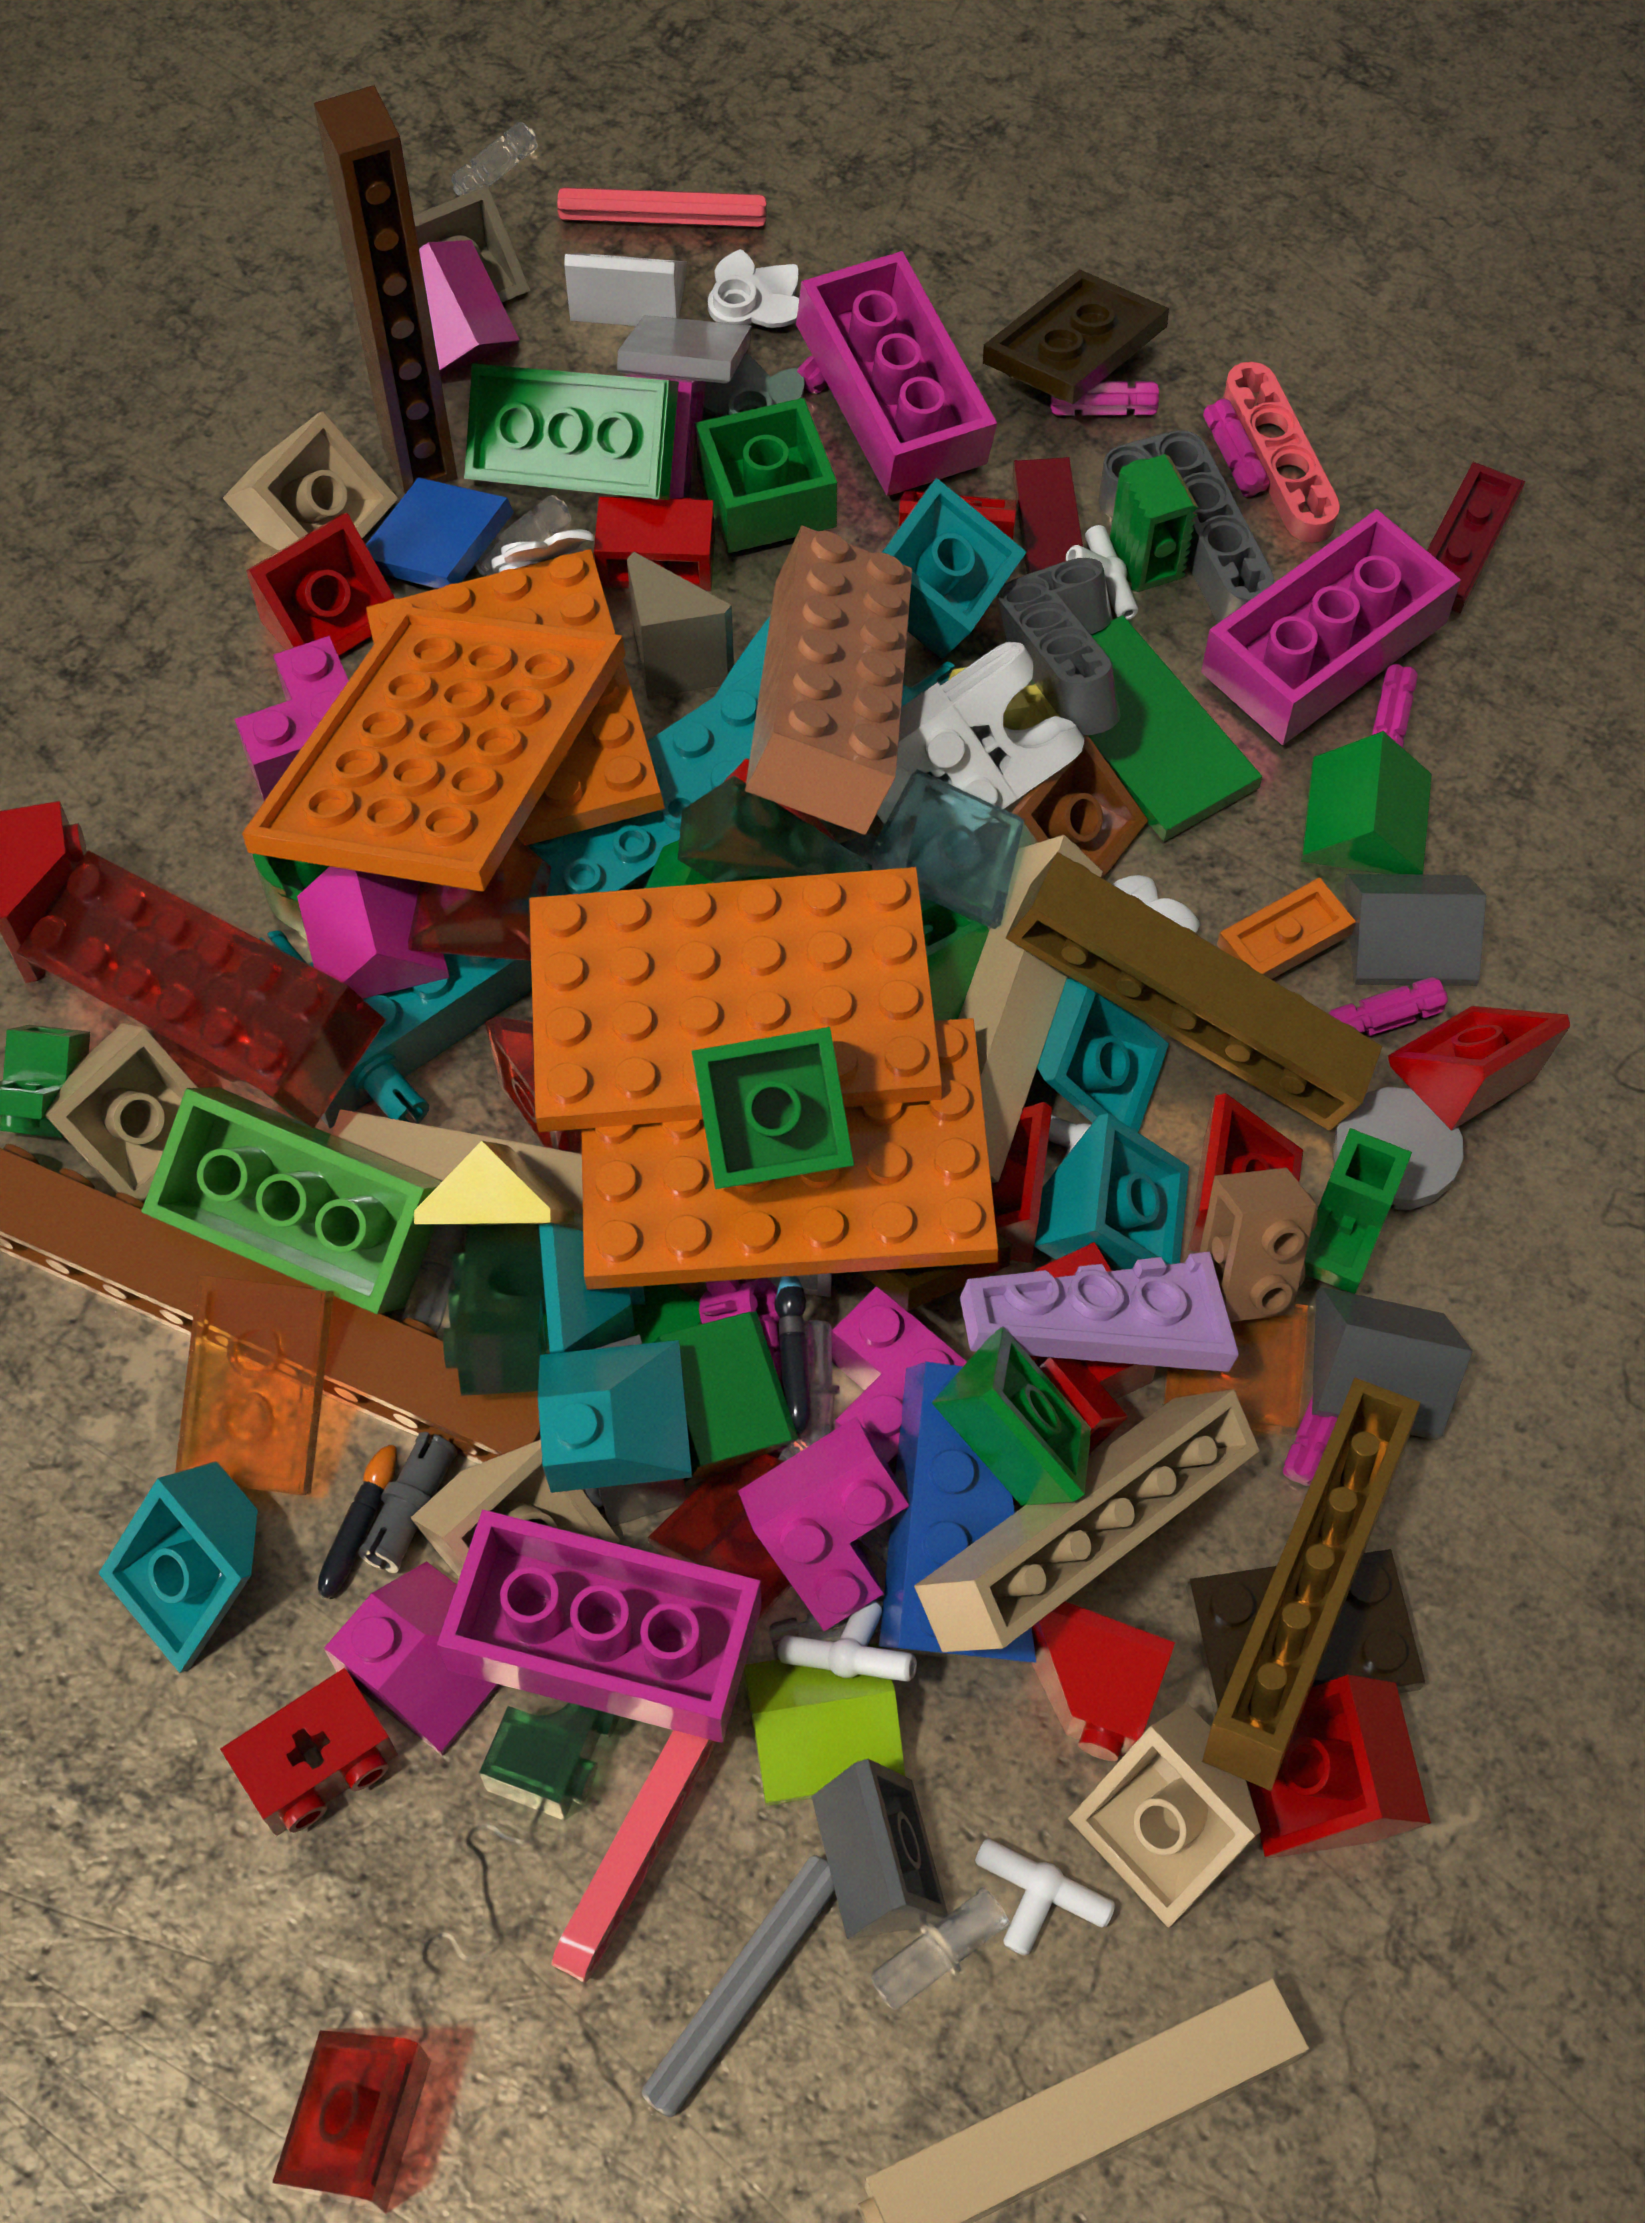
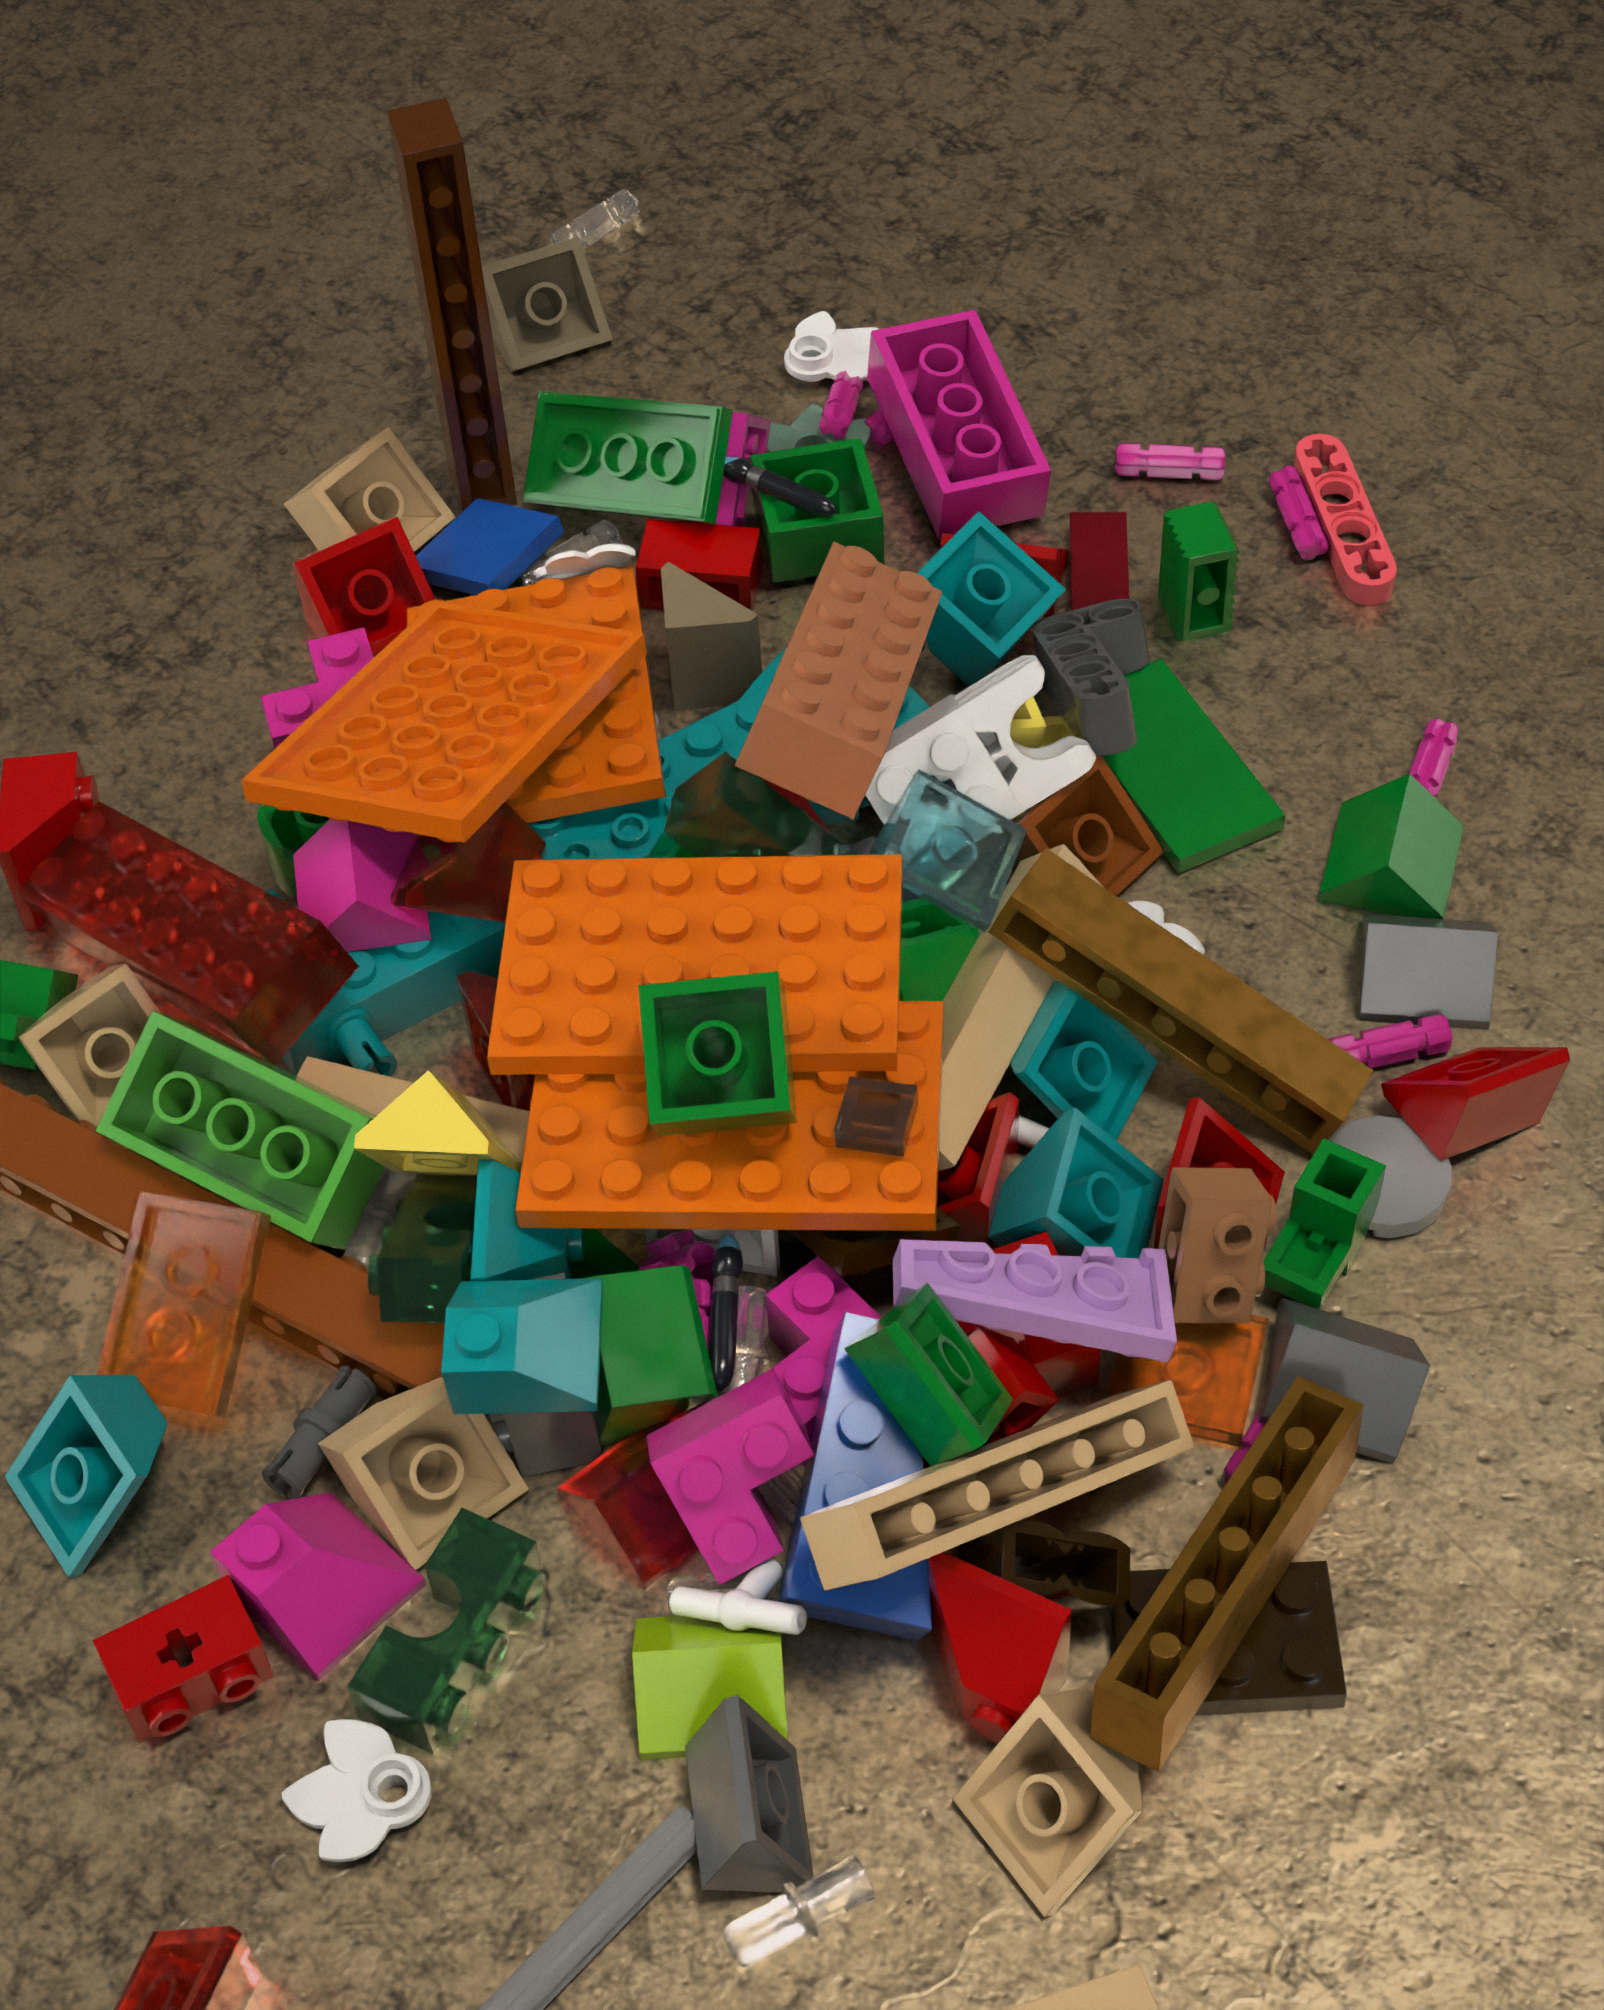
camera: 10 degrees right, 10 degrees down
black piece [318,1445,397,1598] -> none
dark pink slope [419,240,520,376] -> none
dark pink brick [437,1509,761,1743] -> none
coral beam [552,1730,717,1983] -> none
coral axle [557,187,767,228] -> none
white slope [564,253,687,326] -> none
light grey tile [617,315,751,383] -> none
white piece [975,1838,1115,1956] -> none
dark brown plate [983,269,1169,405] -> none
white piece [1066,525,1139,620] -> none
dark grey beam [1098,430,1274,623] -> none
dark pink brick [1201,509,1461,746] -> none
orange plate [1217,877,1356,979] -> none
red slope [1248,1674,1431,1858] -> none
dark red tile [1427,462,1526,614] -> none
none -> white plate [281,1719,432,1862]
none -> black piece [723,456,837,517]
none -> dark pink axle [819,371,863,440]
none -> clear smoke tile [834,1076,918,1157]
none -> dark brown brick [958,1520,1131,1618]

